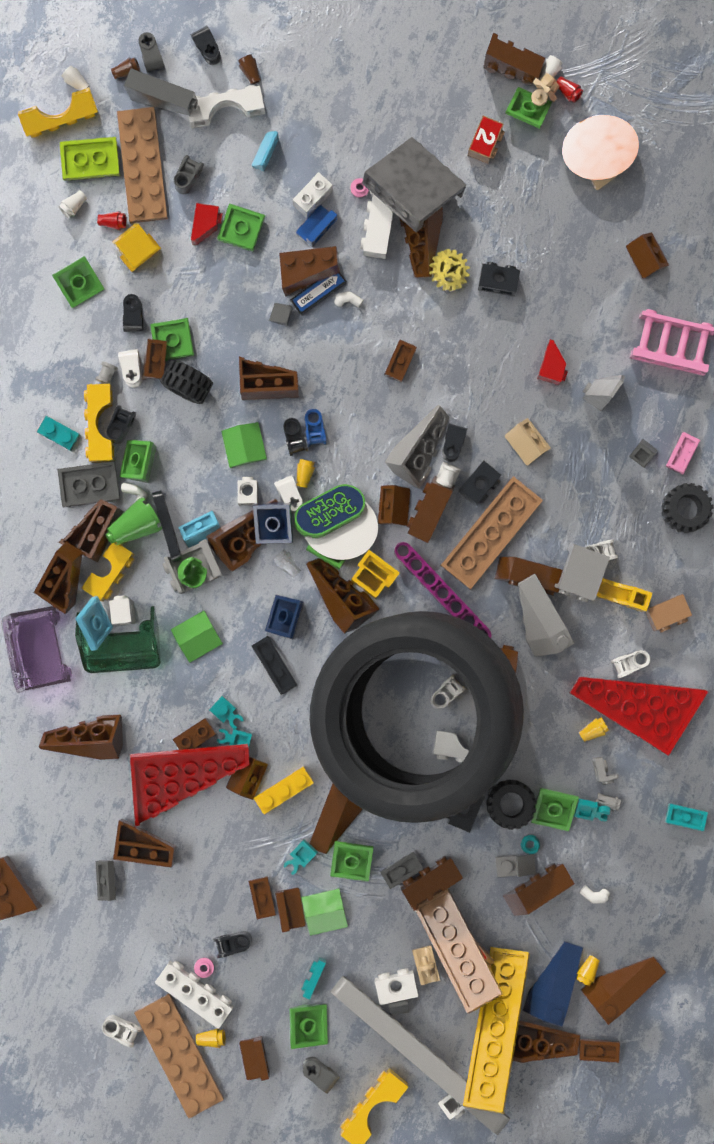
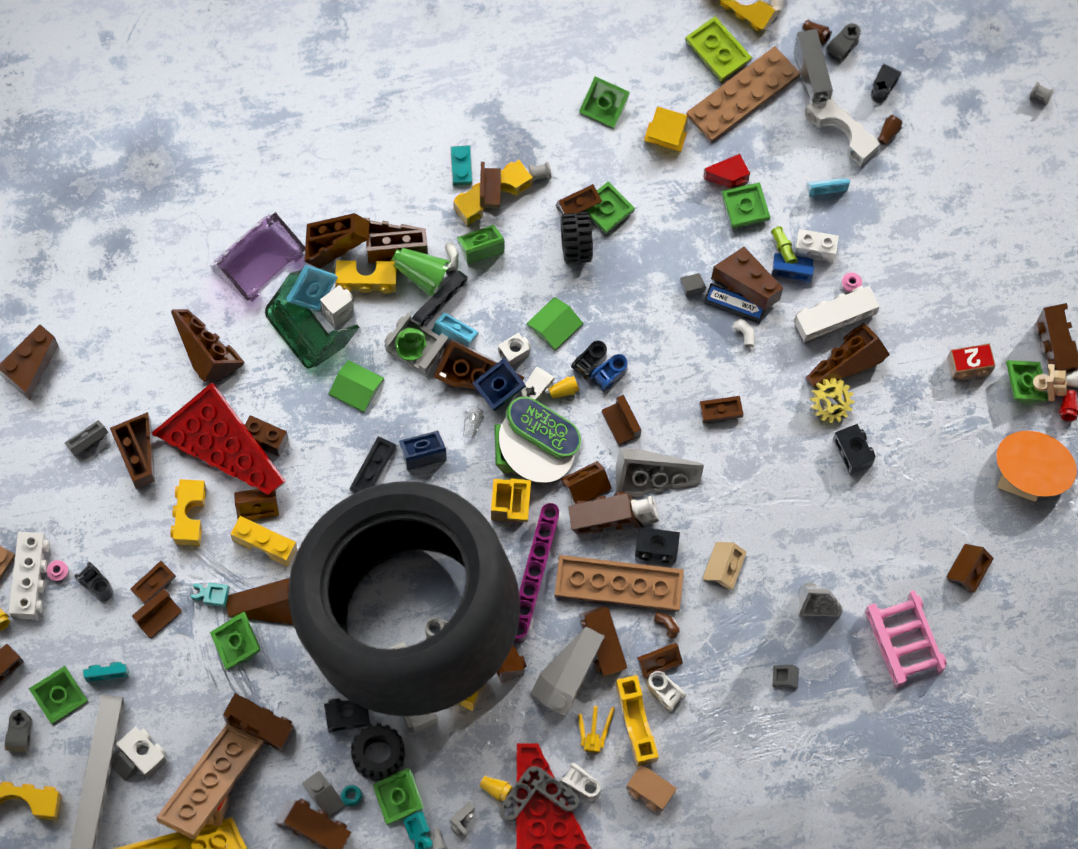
camera: 55 degrees right, 15 degrees down
dark grey plate [57,461,120,508] -> none
white cone [59,190,87,218] -> none
red cone [97,211,127,230] -> none
black piece [106,405,136,444] -> none
white piece [118,349,142,388] -> none
black piece [123,294,143,332] -> none
dark grey piece [174,155,204,194] -> none
teal plate [209,696,244,729] -> none
teal plate [216,729,253,749] -> none
reddish brown wedge [239,356,299,400] -> none
bright green slope [301,888,348,936] -> none
reddish brown wedge [306,558,380,634] -> none
flat silver panel [362,137,466,232] -> none
dark grey plate [380,852,424,889] -> none
tan hips [412,945,440,985] -> none
black piece [442,423,468,462] -> none
red slope [537,339,568,385] -> none
light grey panel [554,543,610,602] -> none
black tyre [661,483,714,533] -> none
bright pink plate [665,432,700,475] -> none
none -> yellow arch [170,479,206,546]
none -> reddish brown panel [480,162,501,208]
none -> dark grey beam [499,766,579,822]
none -> yellow plant [578,706,615,753]
none -> reddish brown panel [601,395,642,446]
none -> reddish brown plate [637,642,683,679]
none -> reddish brown arm [653,612,680,639]
none -> lime pin [771,226,798,264]

